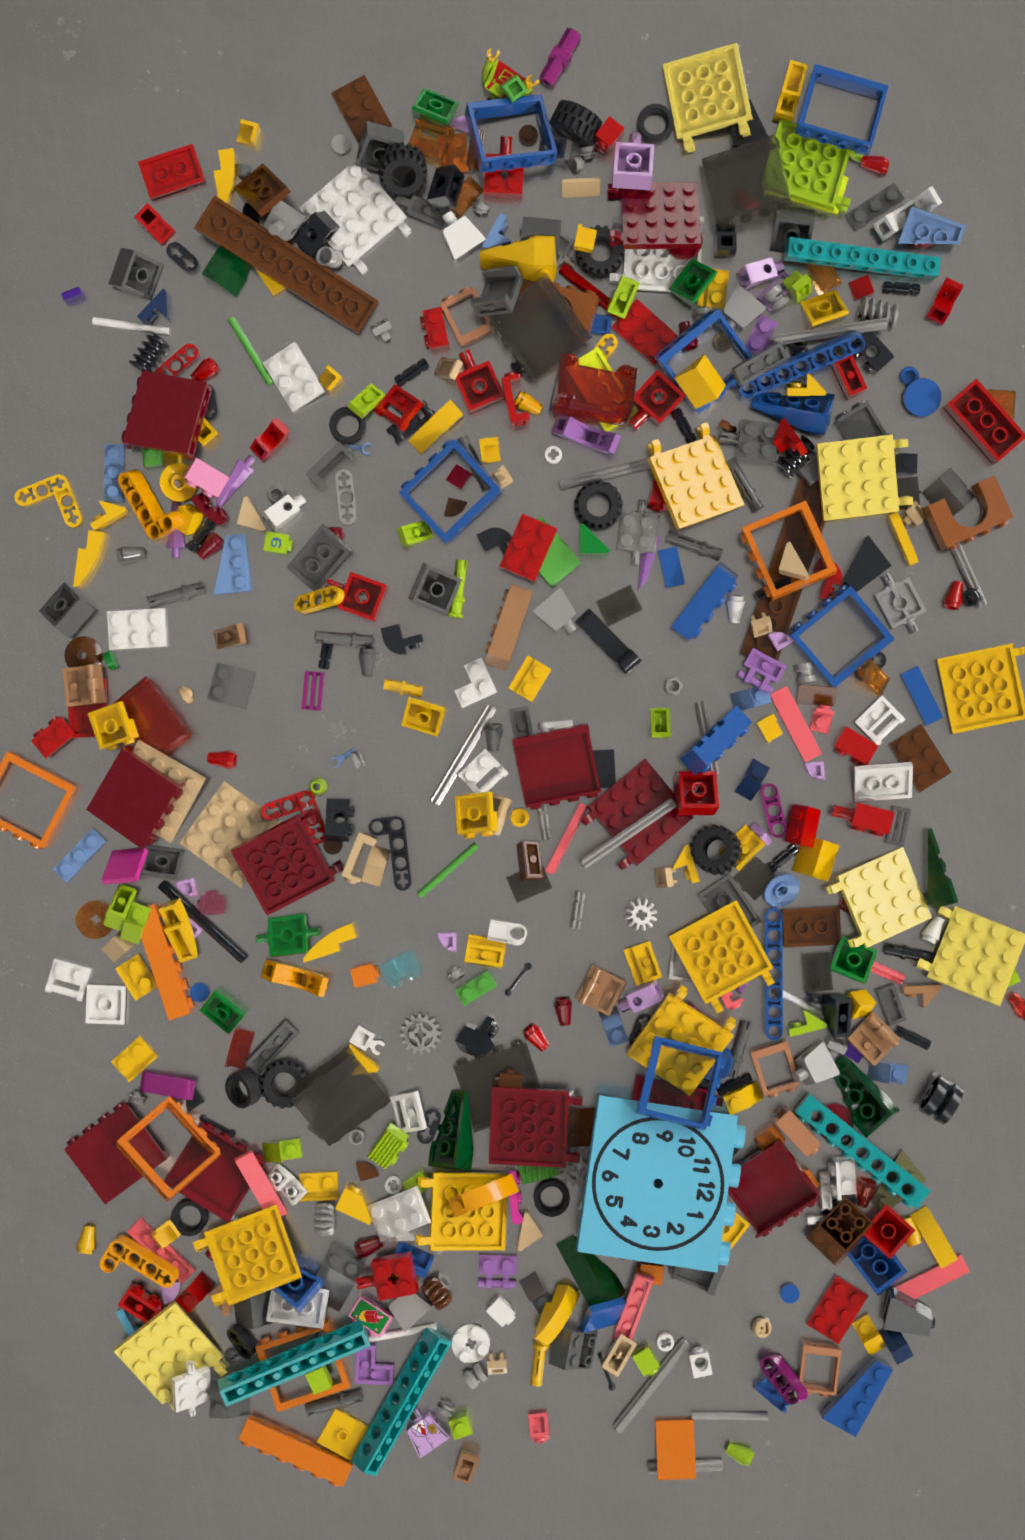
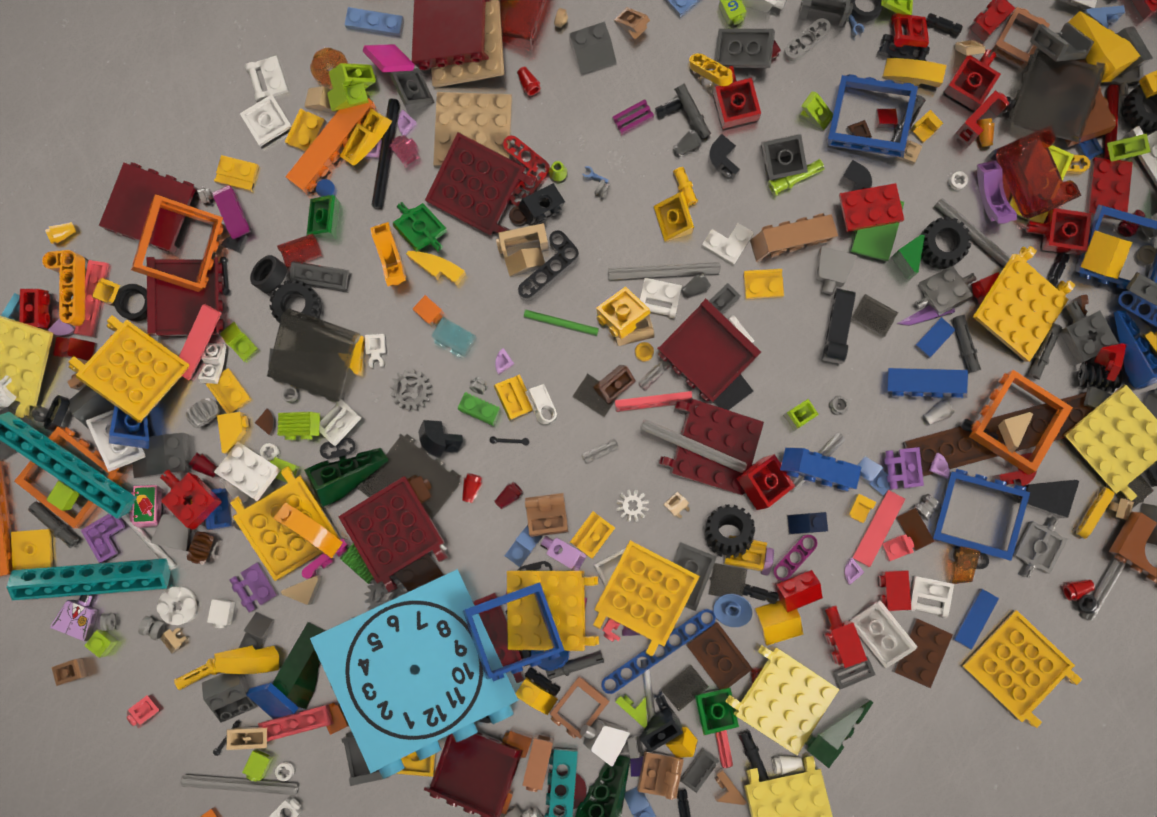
camera: 60 degrees right, 5 degrees down
black tyre [533,1179,570,1217] -> none
yellow slope [671,844,700,884] -> none
tan tile [751,612,773,638] -> none

